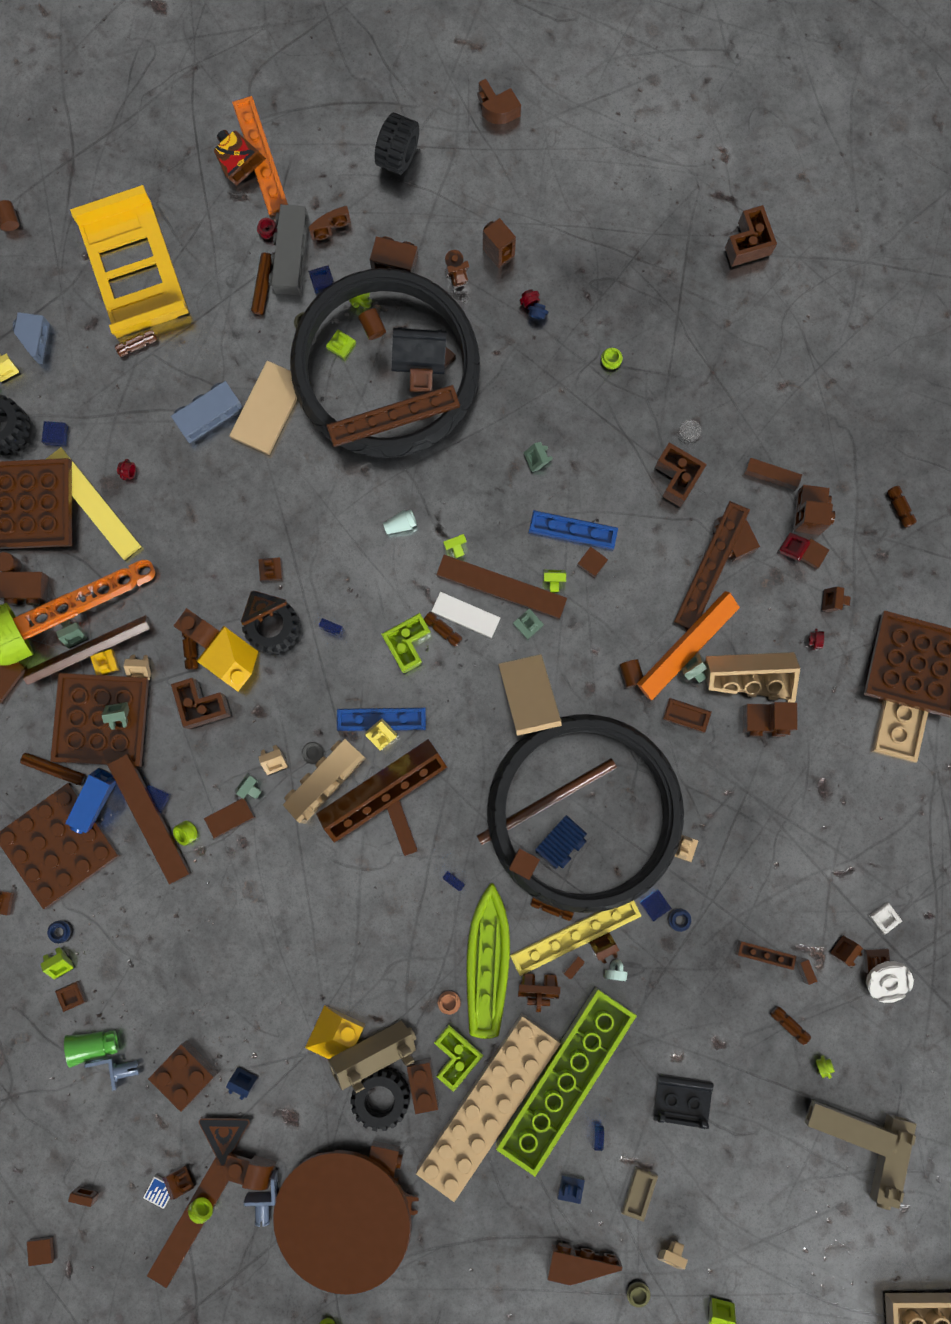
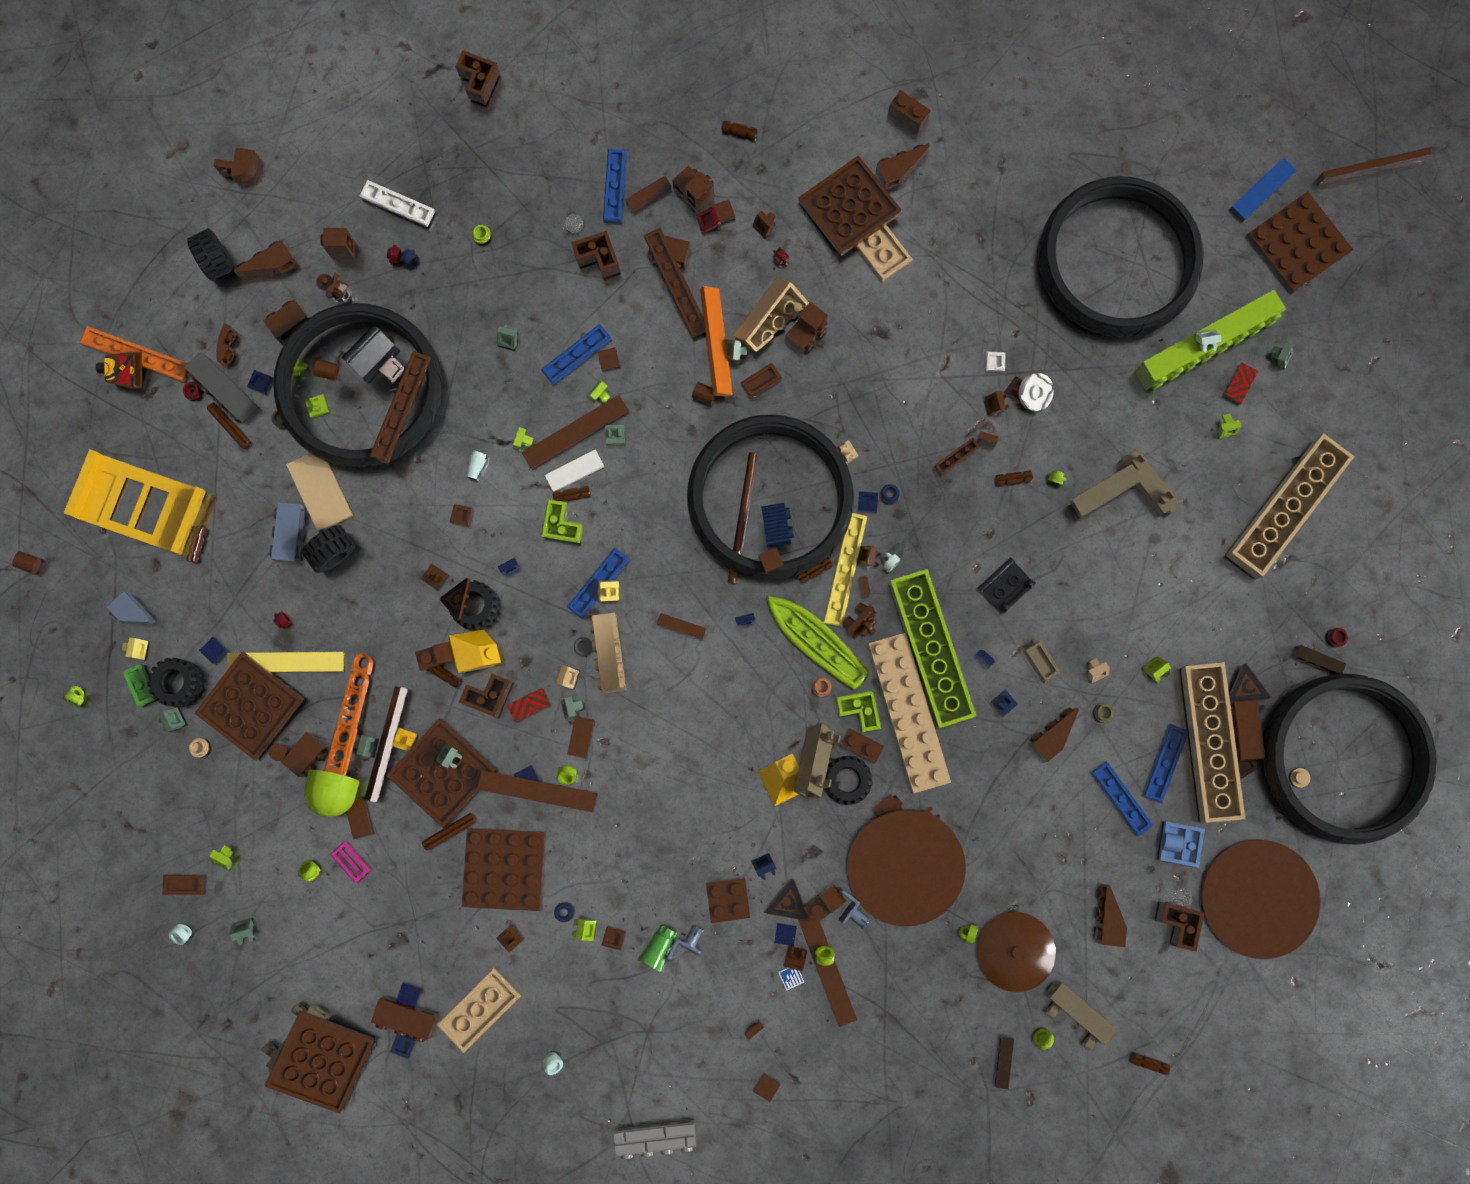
camera: 50 degrees left, 0 degrees up
blue slope [65,768,116,834] -> none
tan tile [124,655,151,680] -> none
reddish brown brick [316,739,447,843] -> none
tan tile [499,654,562,736] -> none
none -> reddish brown slope [233,240,298,278]
none -> black tyre [301,525,355,573]
none -> white plate [359,180,435,227]
none -> reddish brown tile [450,504,473,527]
none -> tile [507,688,551,722]
none -> blue tile [603,149,627,223]
none -> clear blue tile [774,923,797,946]

